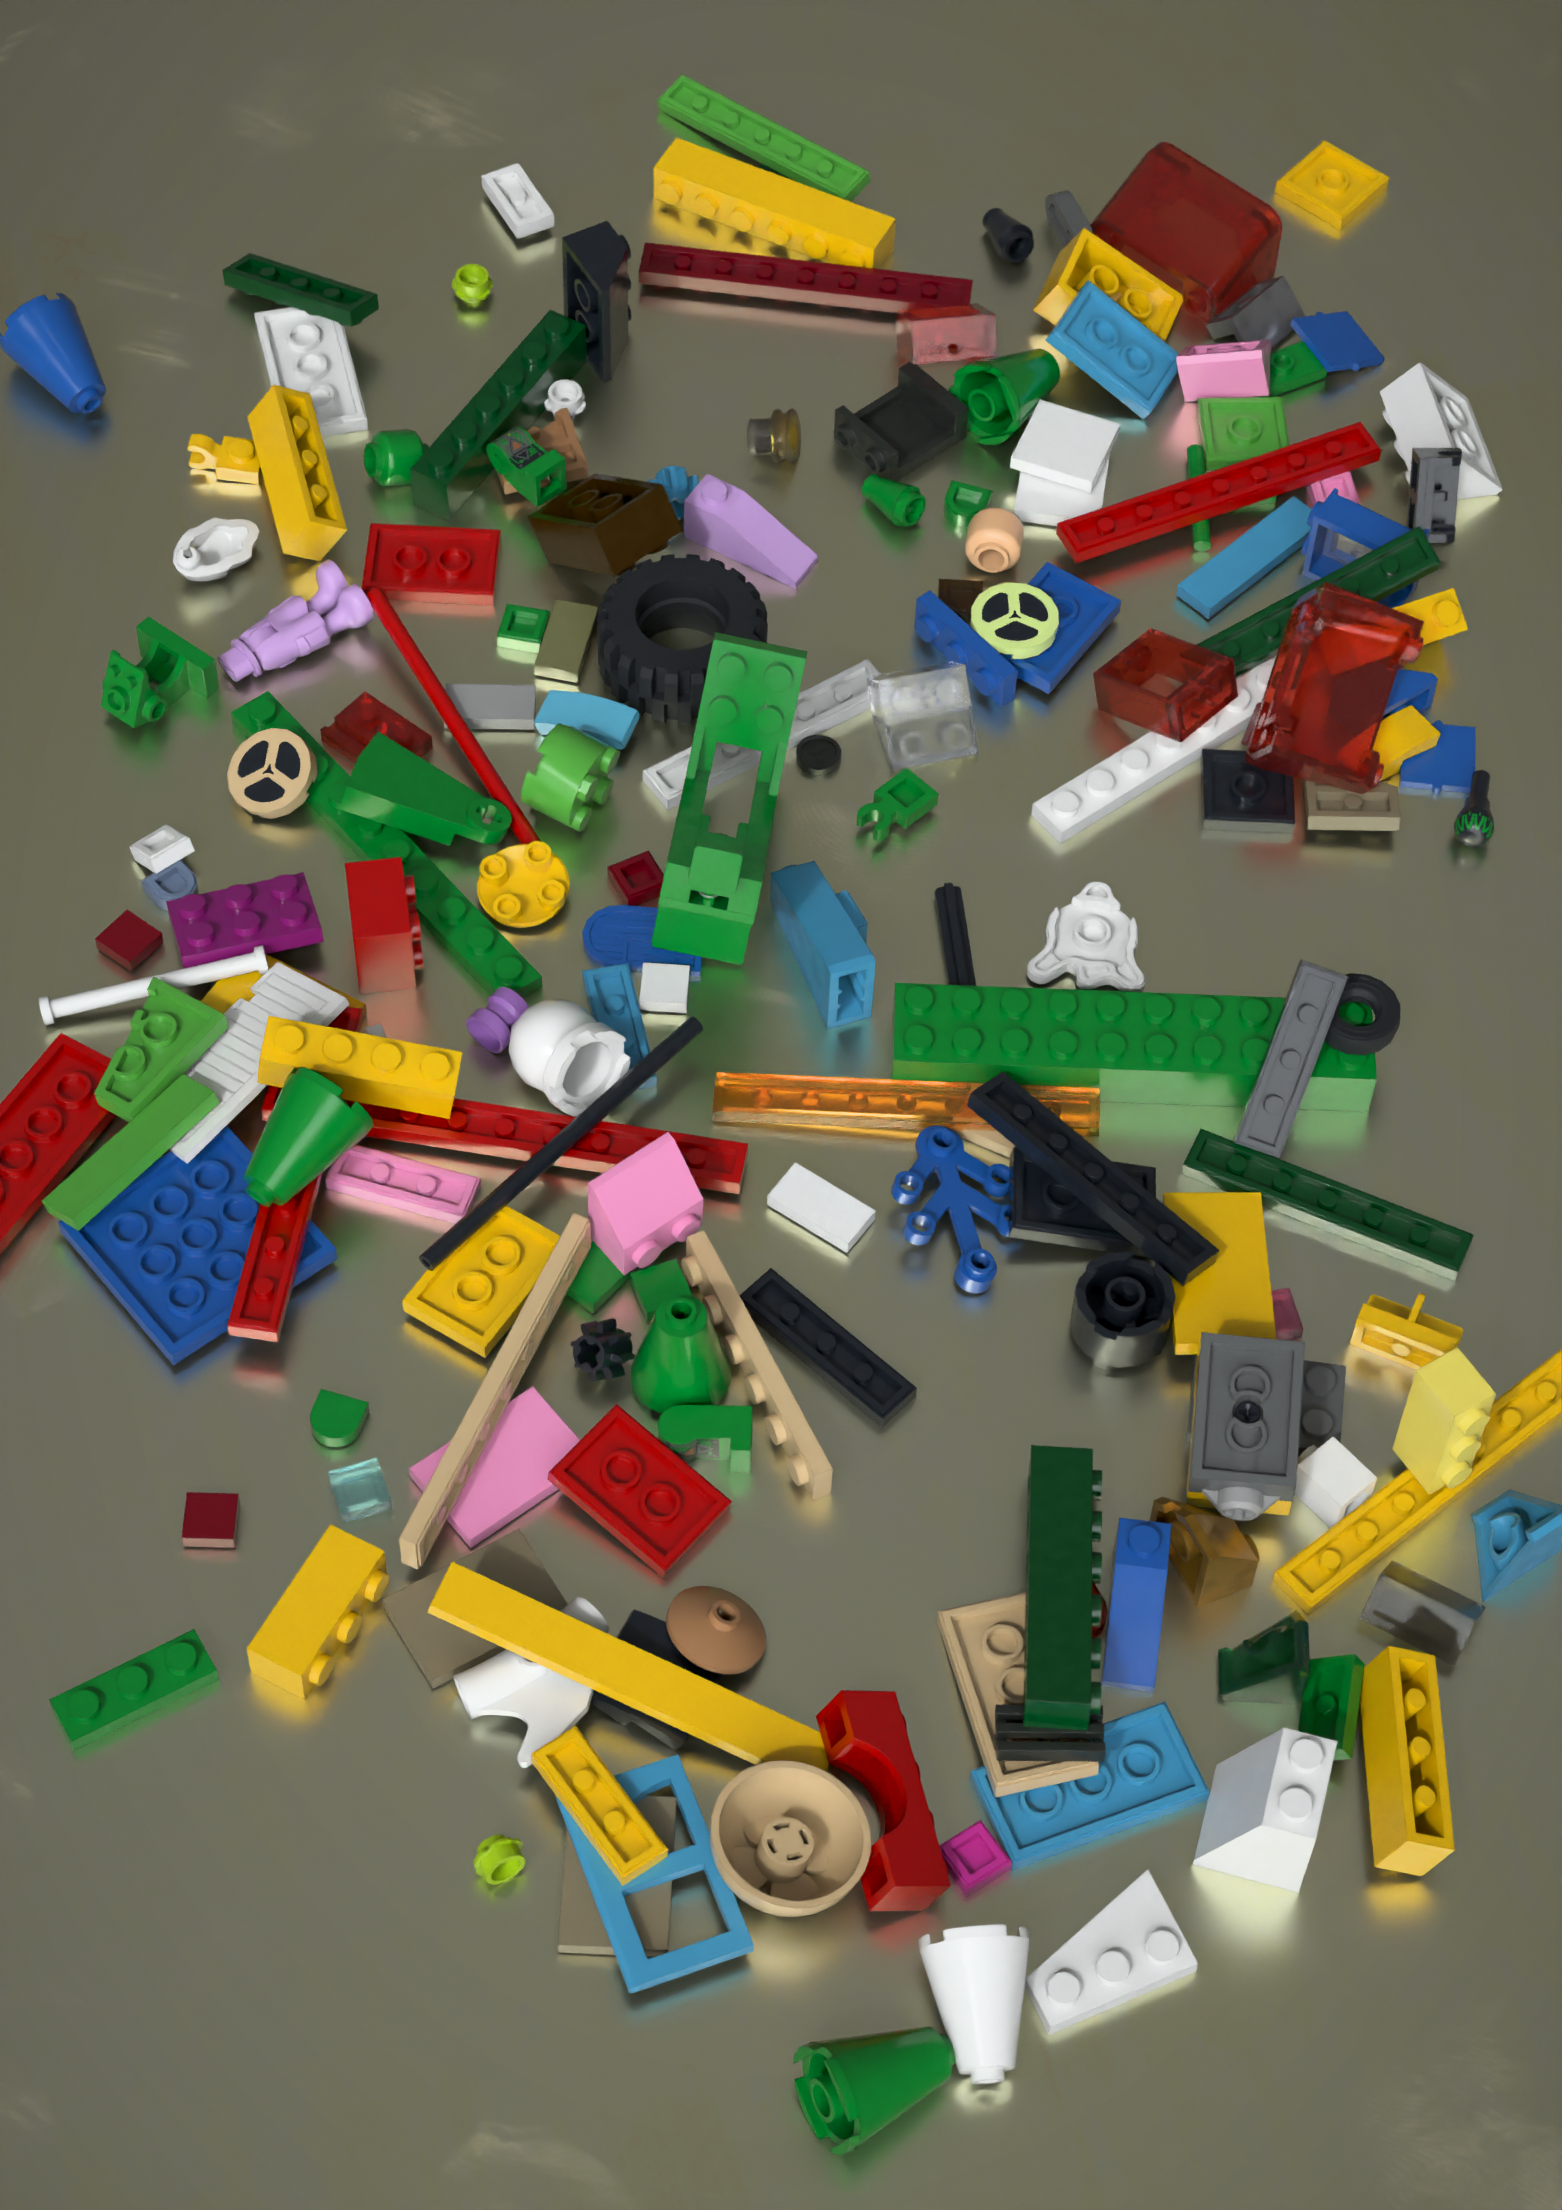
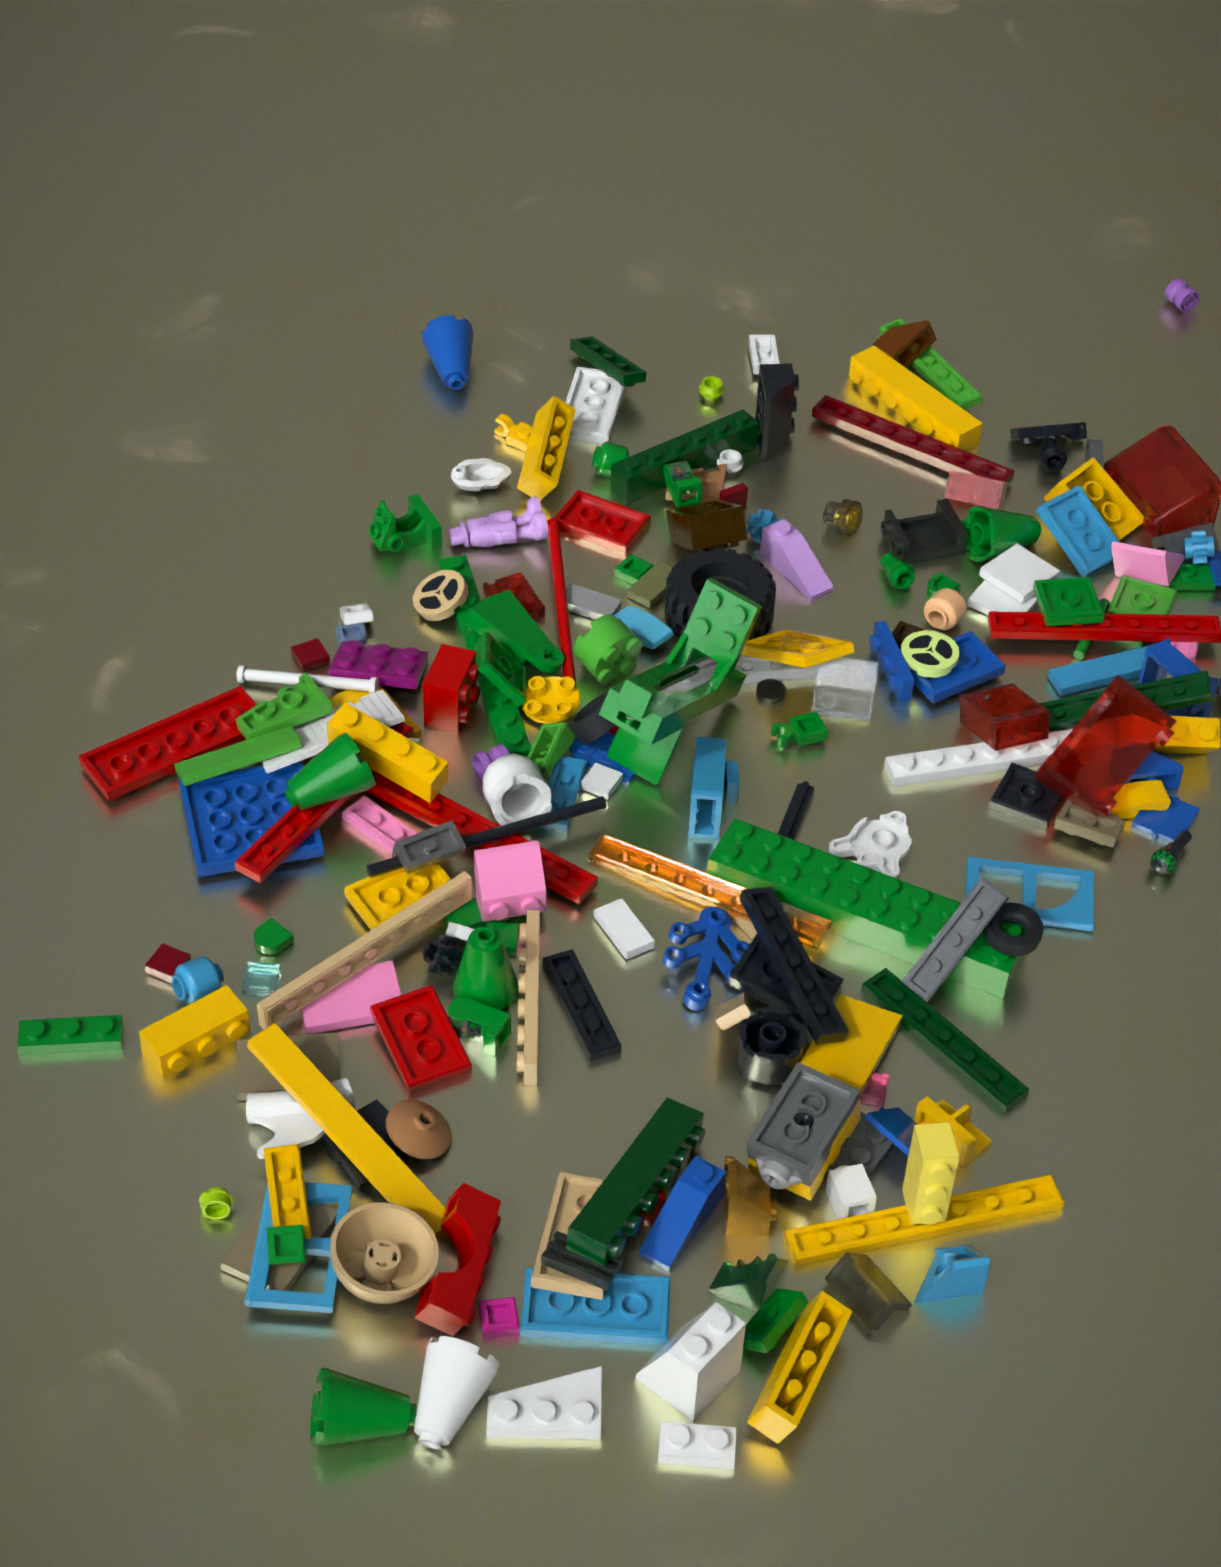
camera: 25 degrees right, 10 degrees down
none -> dark azure head [171,956,224,1004]
none -> green tile [266,1224,306,1266]
none -> flat silver panel [392,820,466,874]
none -> white tile [446,922,475,941]
none -> green tile [478,632,526,707]
none -> bright green slope [527,722,576,773]
none -> black tyre [568,692,616,745]
none -> white plate [658,1421,737,1469]
none -> tan tile [715,992,751,1030]
none -> dark red tile [719,483,748,510]
none -> yellow tile [741,629,854,668]
none -> blue piece [865,1107,919,1156]
none -> reddish brown slope [873,320,937,368]
none -> dark azure window [965,857,1095,932]
none -> black hinge [1010,422,1087,444]
none -> green tile [1033,577,1104,626]
none -> dark azure gear [1184,530,1214,564]

